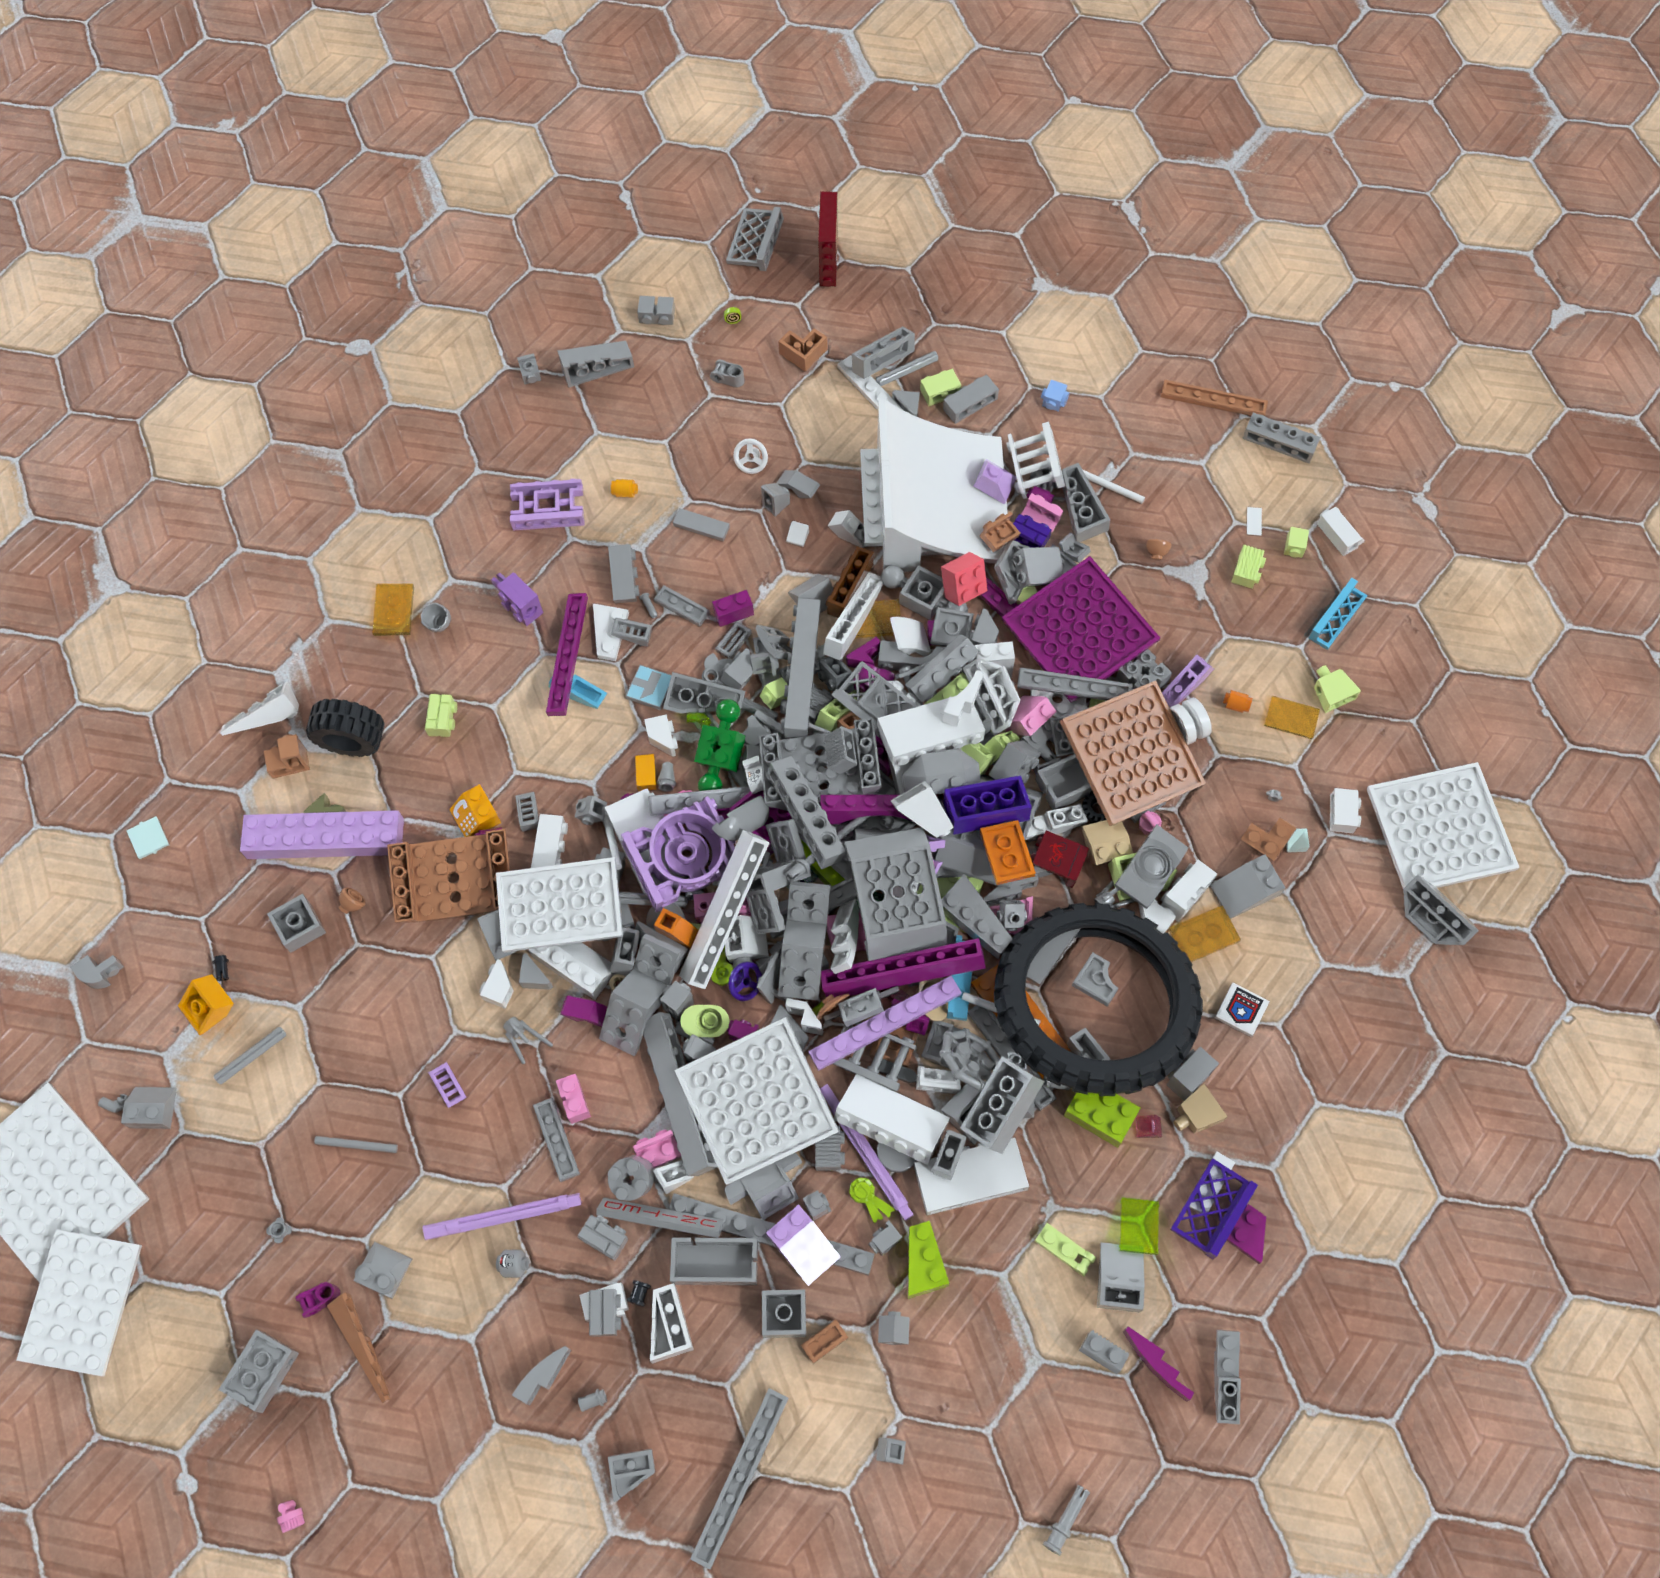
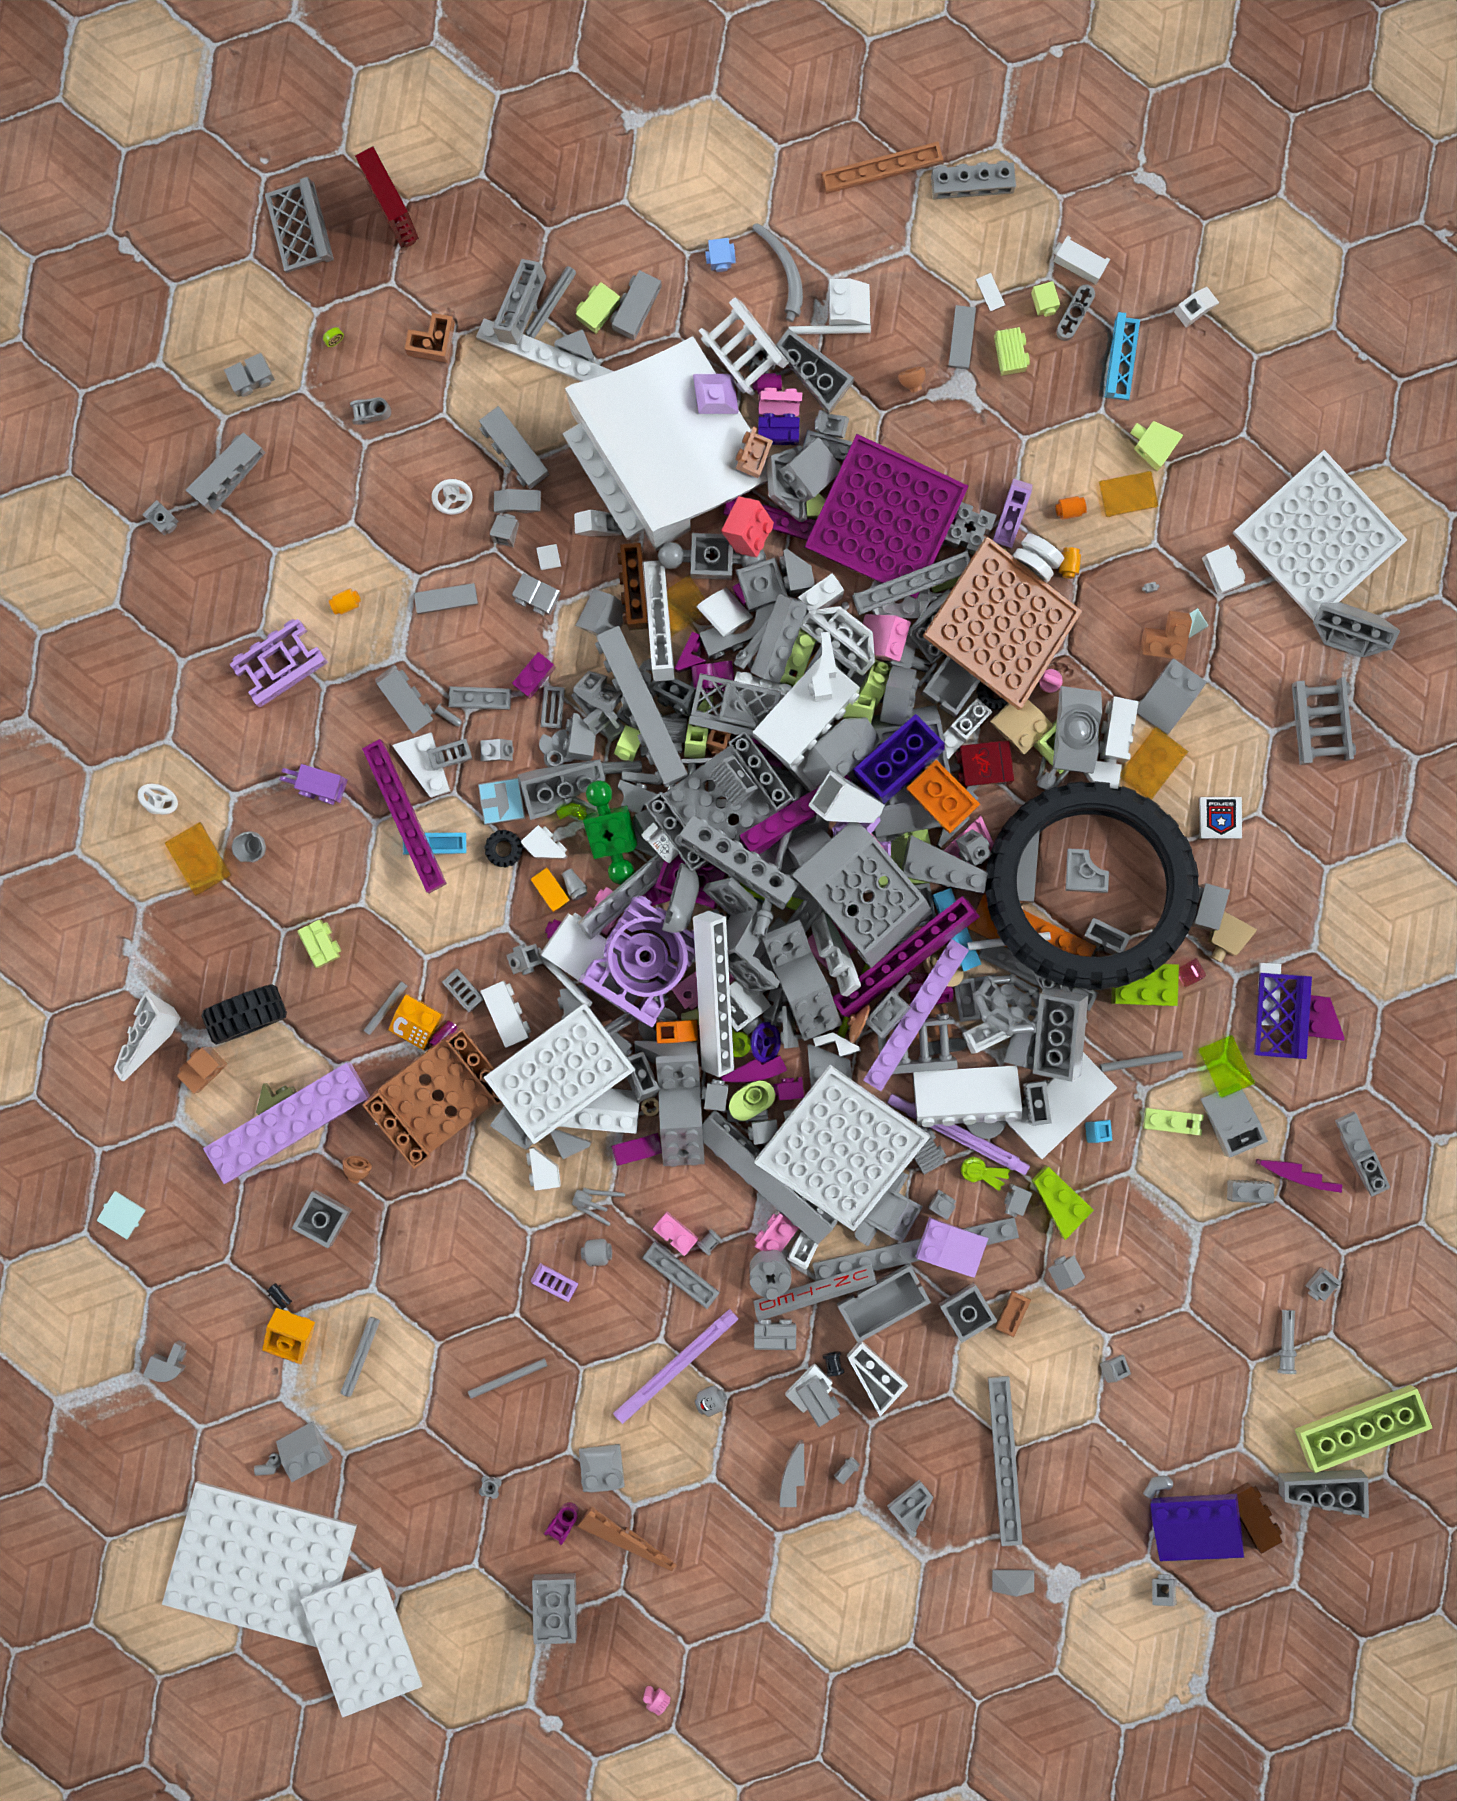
camera: 30 degrees left, 20 degrees up
none -> white piece [138,783,178,815]
none -> light grey bar [364,981,408,1035]
none -> light grey brick [479,406,549,489]
none -> light grey bracket [480,739,514,762]
none -> black tyre [484,830,523,868]
none -> light grey brick [512,573,561,616]
none -> light grey head [581,1239,612,1267]
none -> light grey bush [696,1229,723,1256]
none -> magenta slope [721,1055,788,1082]
none -> light grey animal [753,223,803,322]
none -> white slope [829,279,870,326]
none -> light grey tile [948,305,976,369]
none -> light grey beam [1056,285,1095,341]
none -> light orange brick [1059,547,1081,579]
none -> medium azure slope [1085,1120,1112,1143]
none -> light grey bar [1100,1051,1183,1072]
none -> white slope [1174,287,1219,328]
none -> light grey fence [1292,677,1356,765]
none -> light grey brick [1305,1267,1341,1302]

